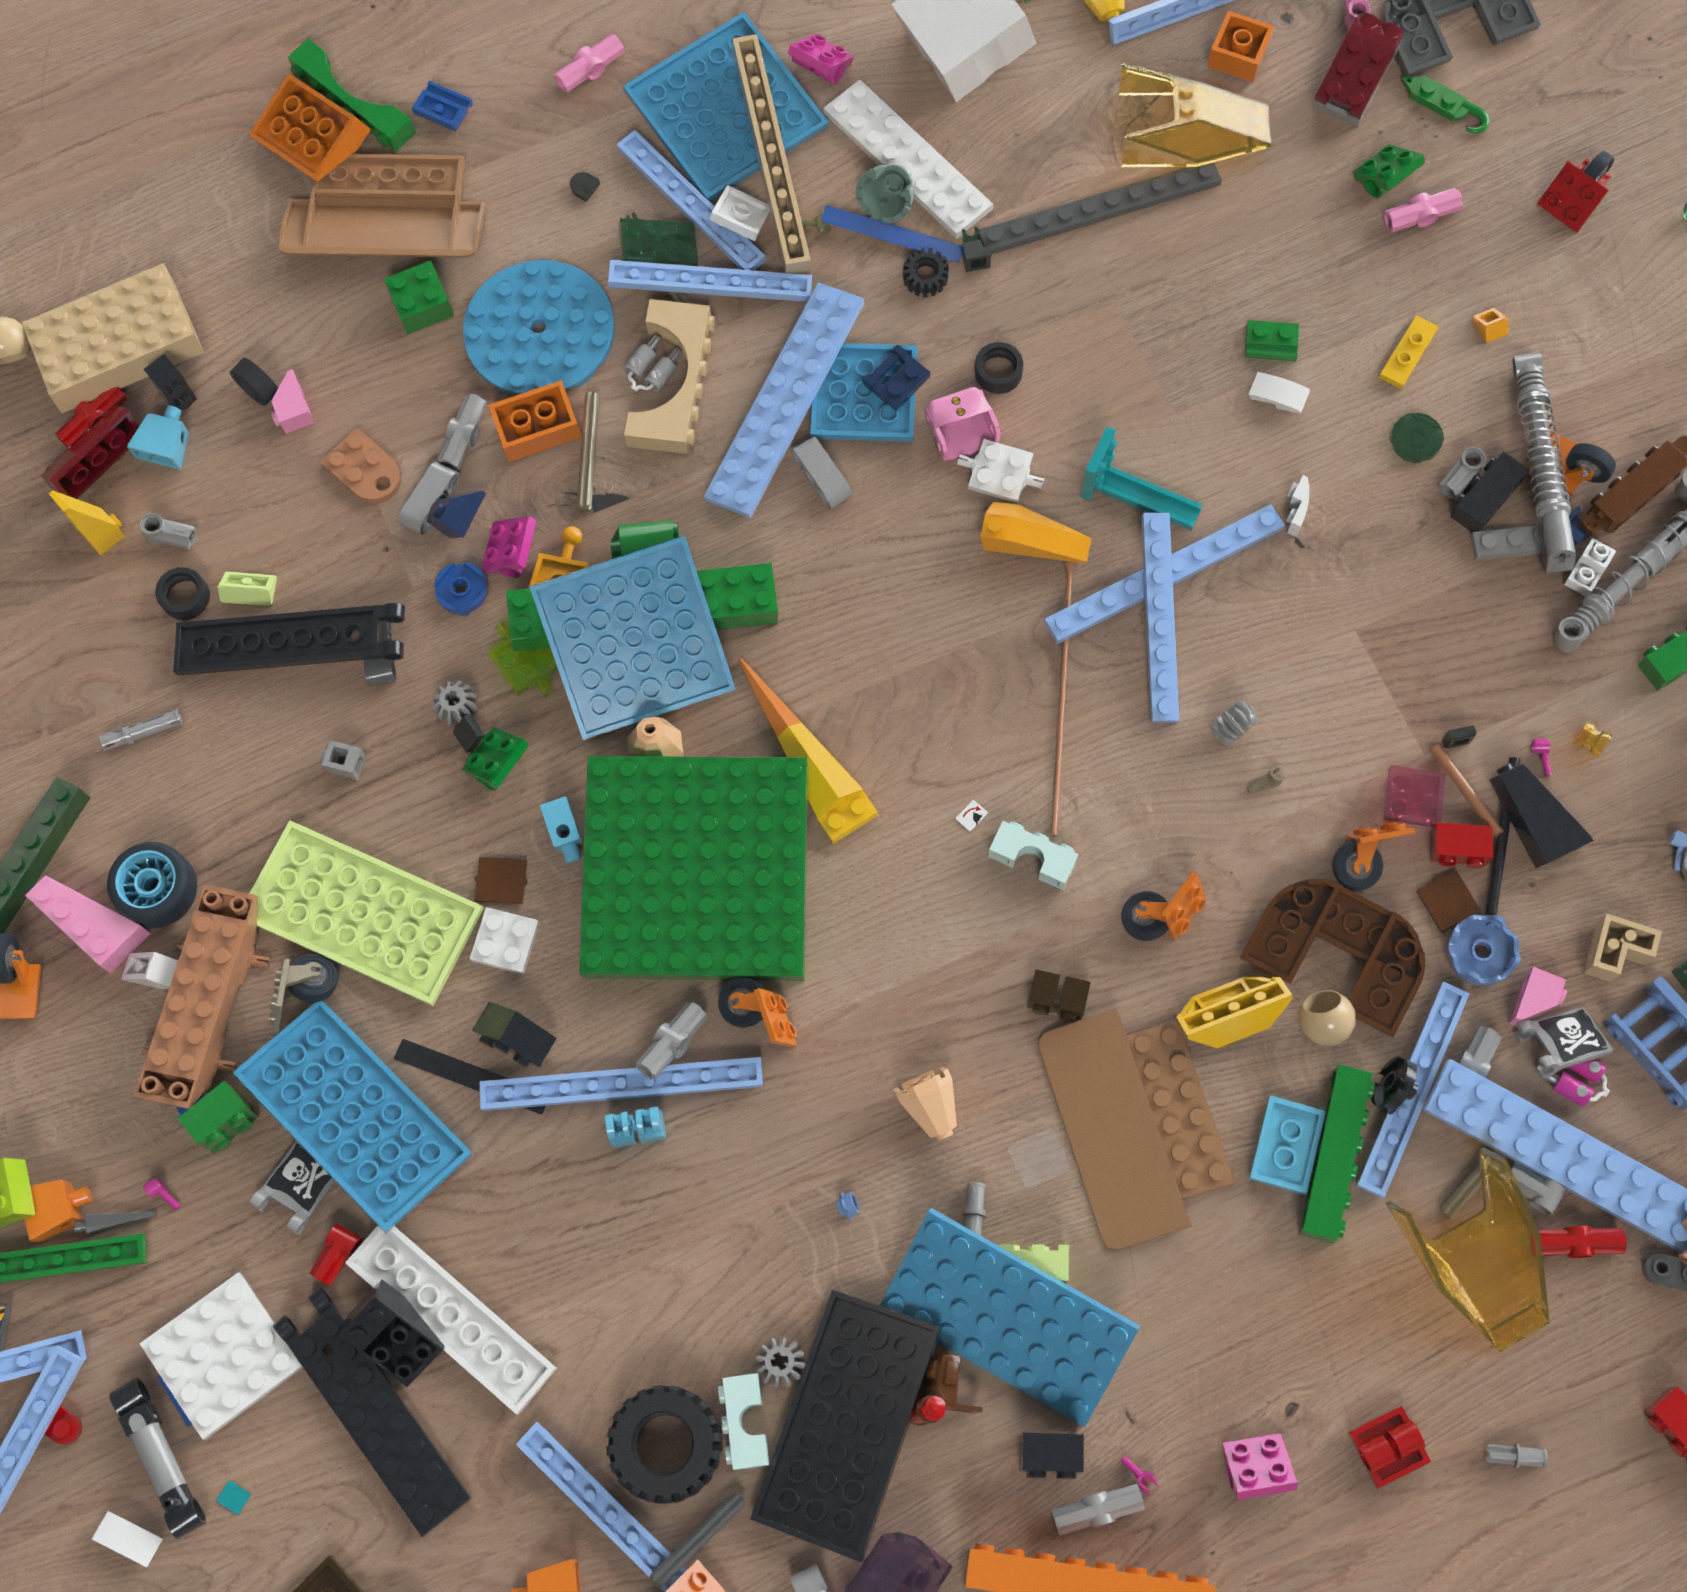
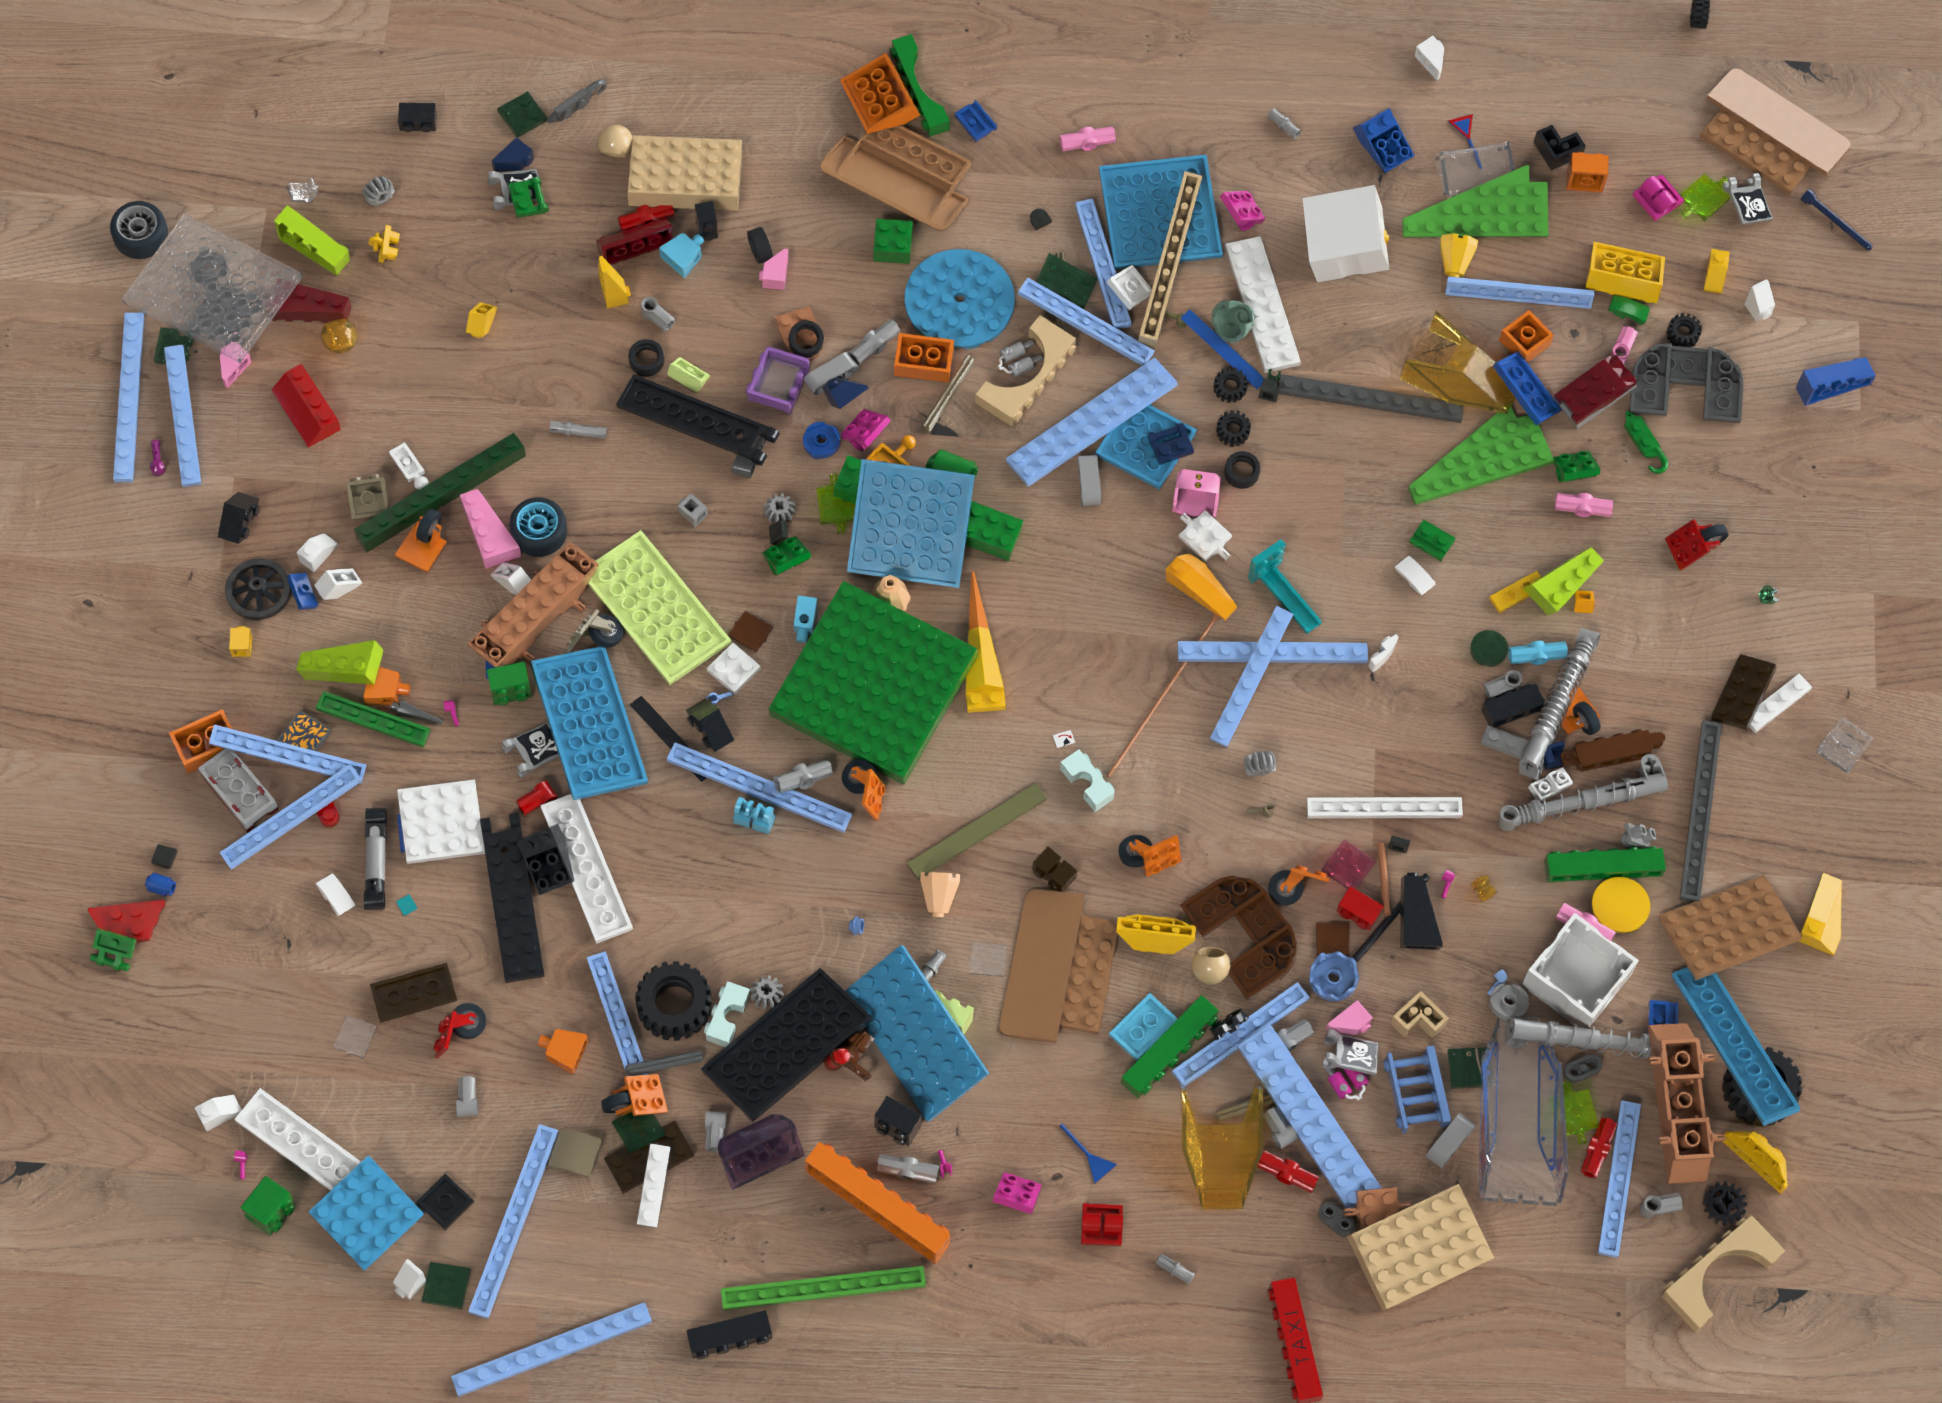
camera: 20 degrees right, 5 degrees down
none -> light blue hand [705,691,733,705]
none -> window [746,346,810,415]
none -> black tyre [788,320,824,358]
none -> olive tile [907,783,1047,880]
none -> blue piece [1060,1124,1117,1183]
none -> black tyre [1216,410,1251,447]
none -> white plate [1307,797,1463,818]
none -> bright green wing [1408,404,1554,505]
none -> blue plate [1493,351,1562,426]
none -> medium azure piece [1508,641,1568,665]
none -> lime wedge [1522,547,1604,615]

